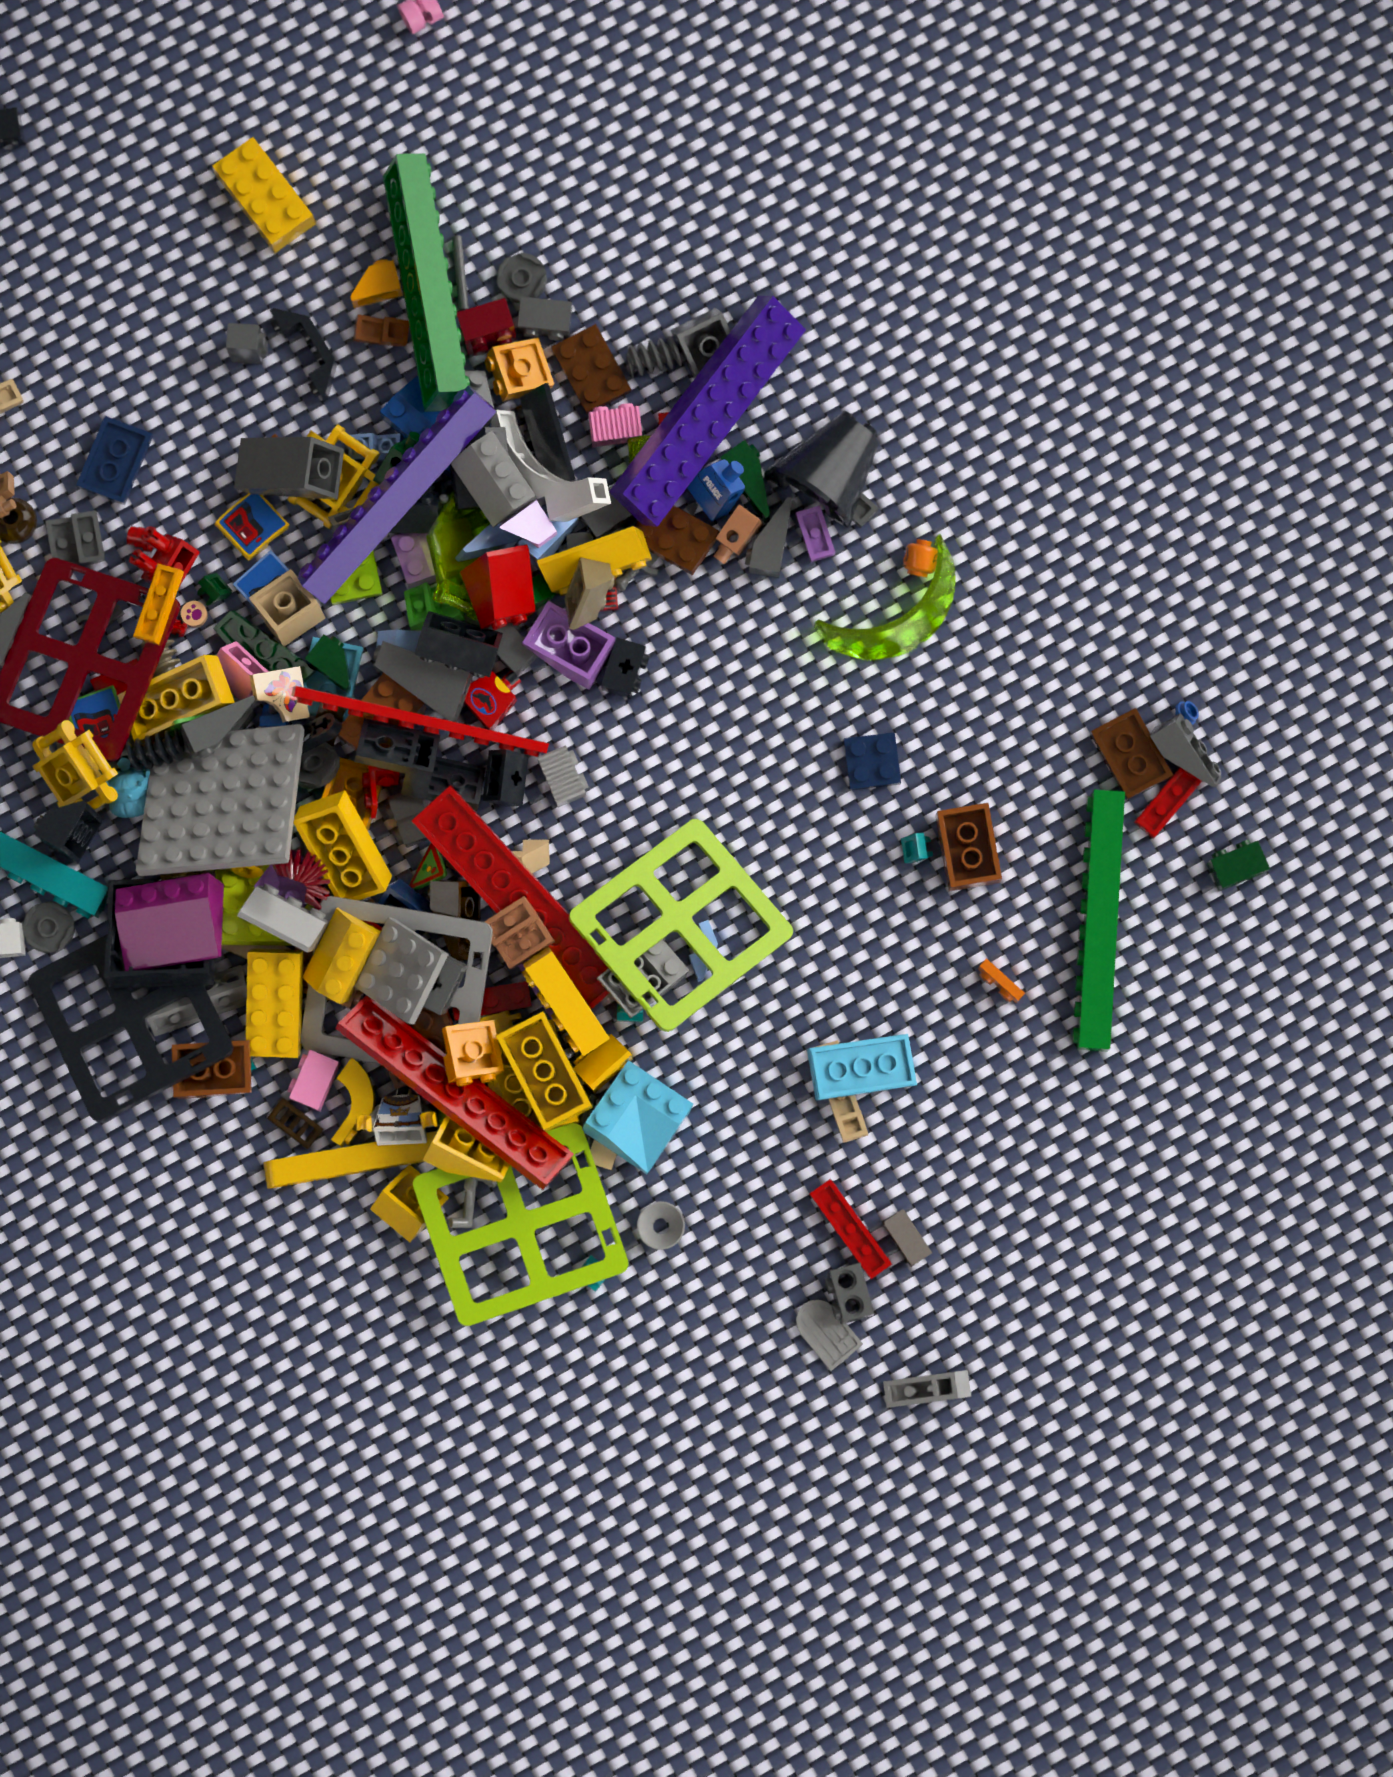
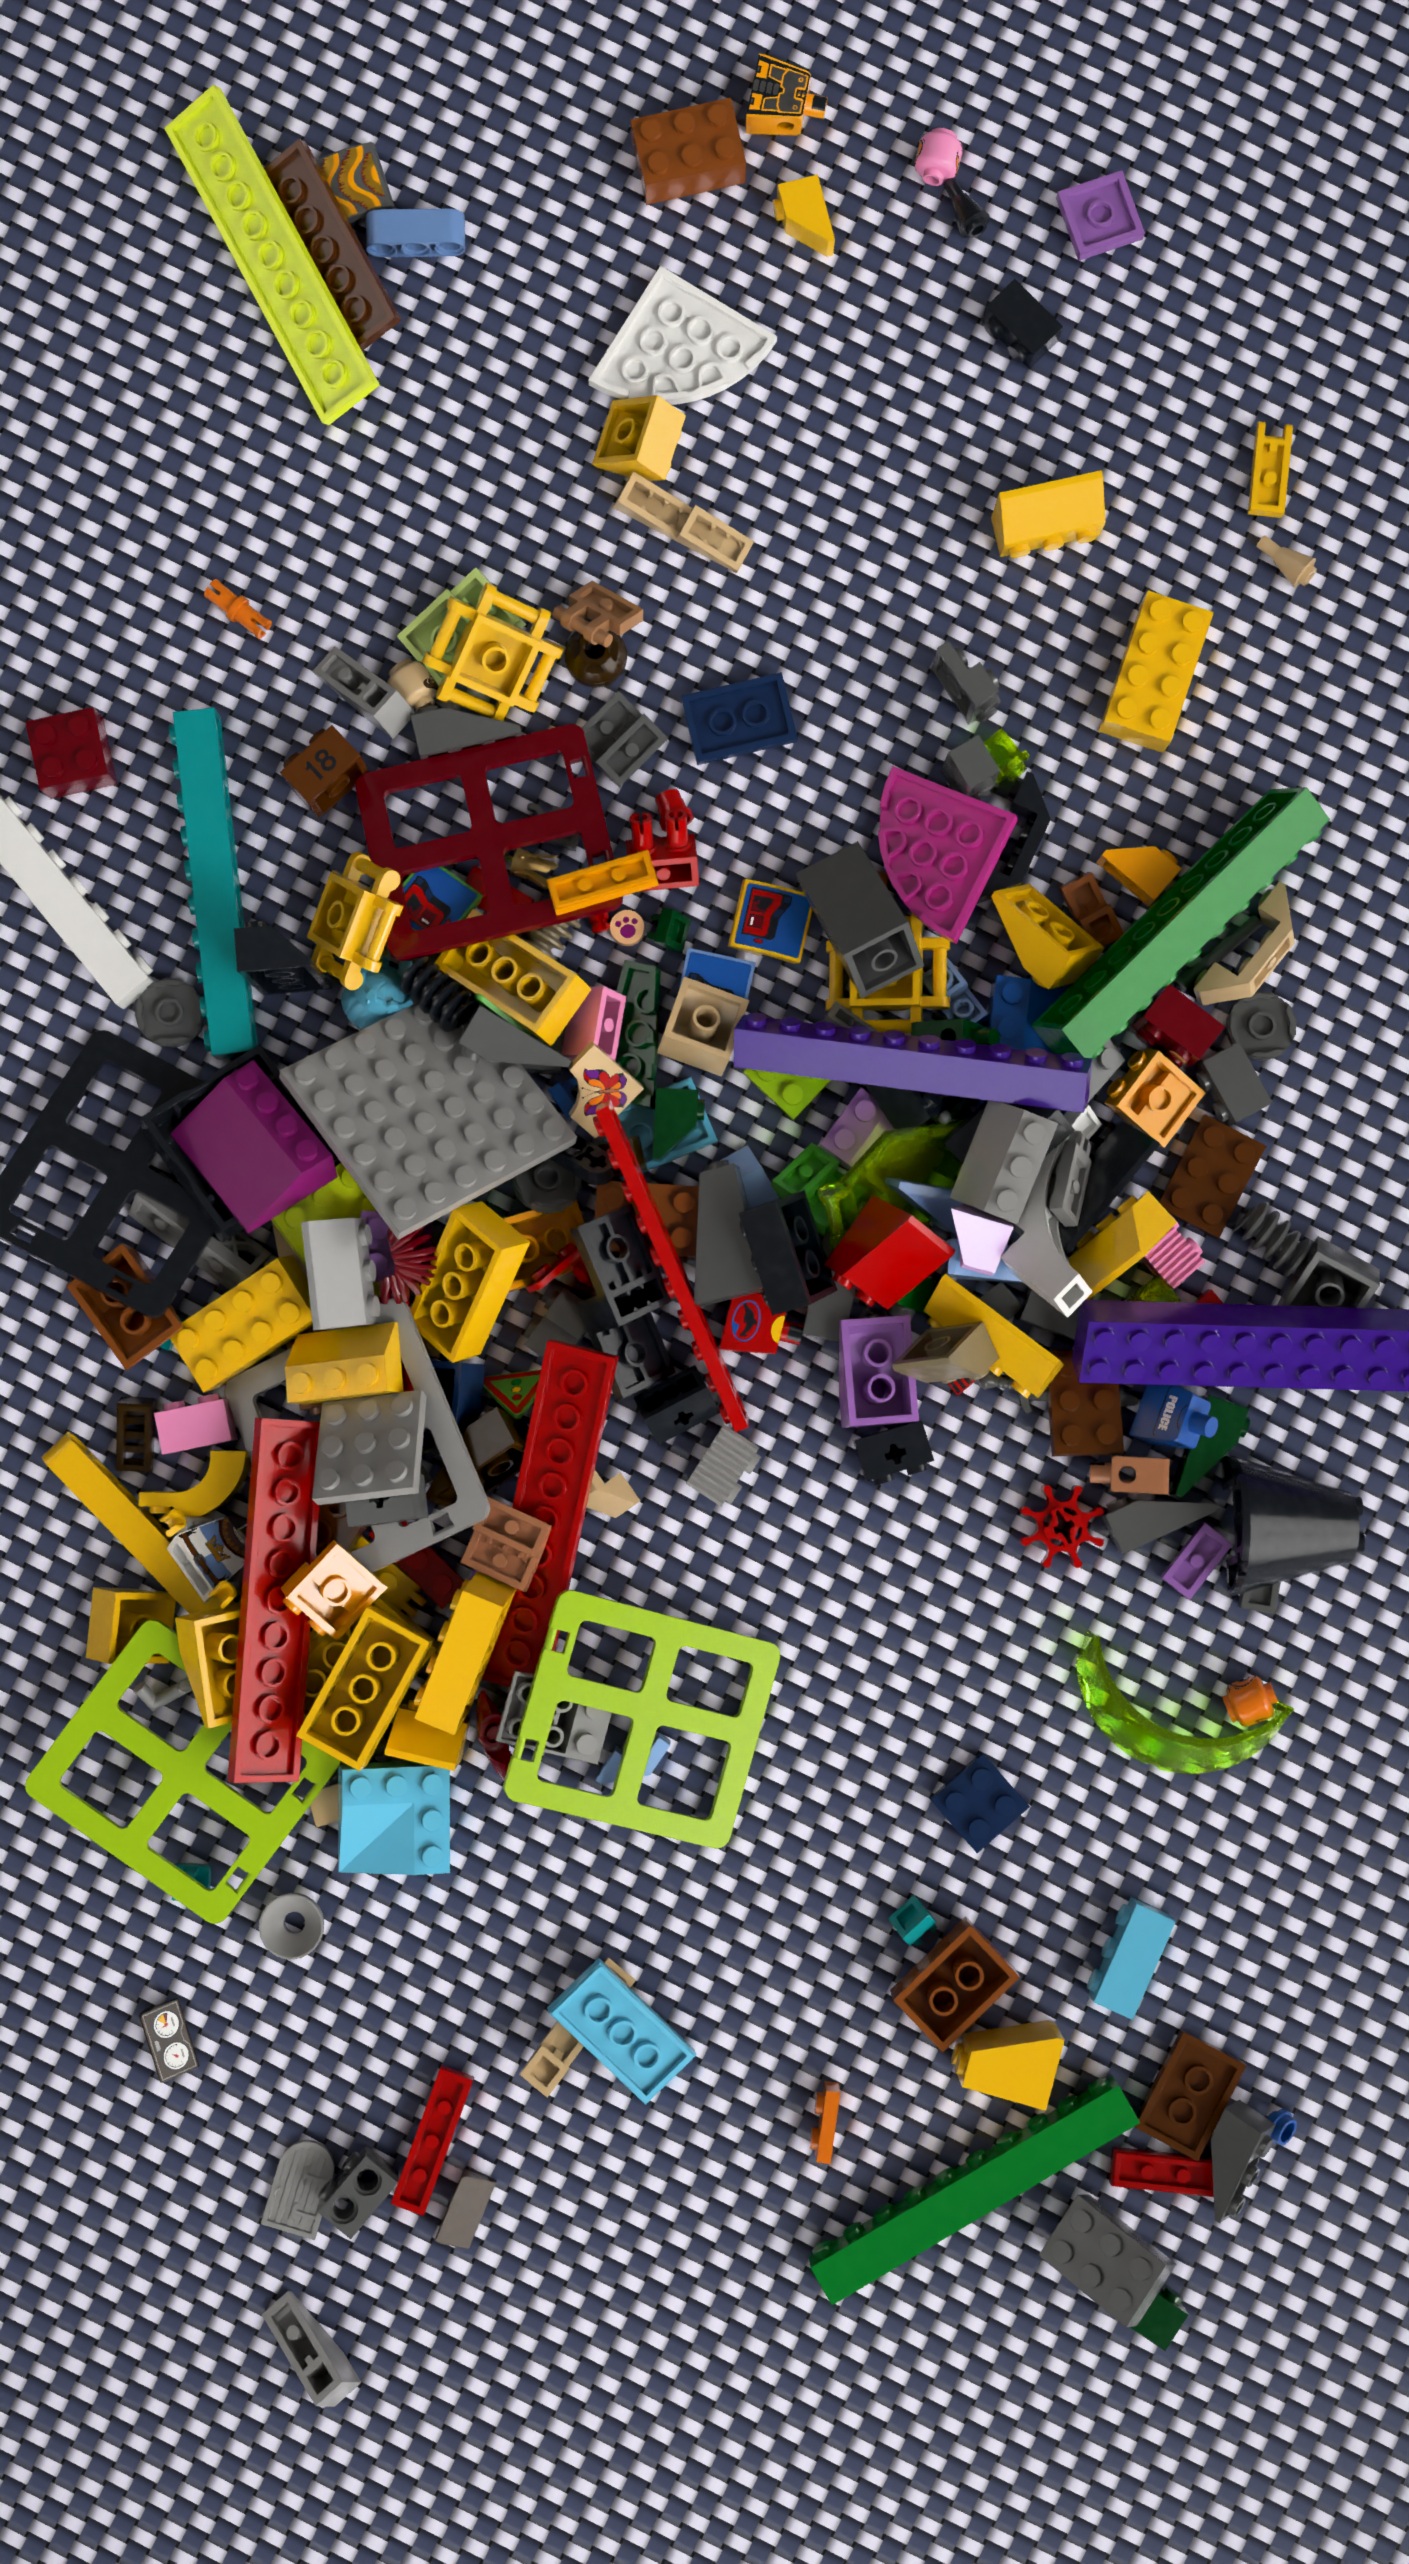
camera: 55 degrees right, 5 degrees up
none -> slope [139,1998,200,2083]
none -> dark red hair [476,1690,512,1781]
none -> pearl gold piece [505,848,558,890]
none -> dark pink plate [878,766,1018,944]
none -> dark grey plate [931,641,1001,725]
none -> yellow slope [951,2020,1065,2111]
none -> clear neon green bracket [983,728,1030,784]
none -> yellow slope [991,470,1105,558]
none -> yellow slope [991,884,1104,990]
none -> red gear [1019,1485,1104,1568]
none -> dark grey brick [1039,2194,1176,2328]
none -> light grey hinge [1049,1131,1091,1227]
none -> yellow slope [1068,1191,1177,1306]
none -> medium azure brick [1087,1897,1176,2020]
none -> tan slope [1194,881,1295,1006]
none -> yellow hinge [1247,421,1293,518]
none -> tan cone [1256,535,1317,588]

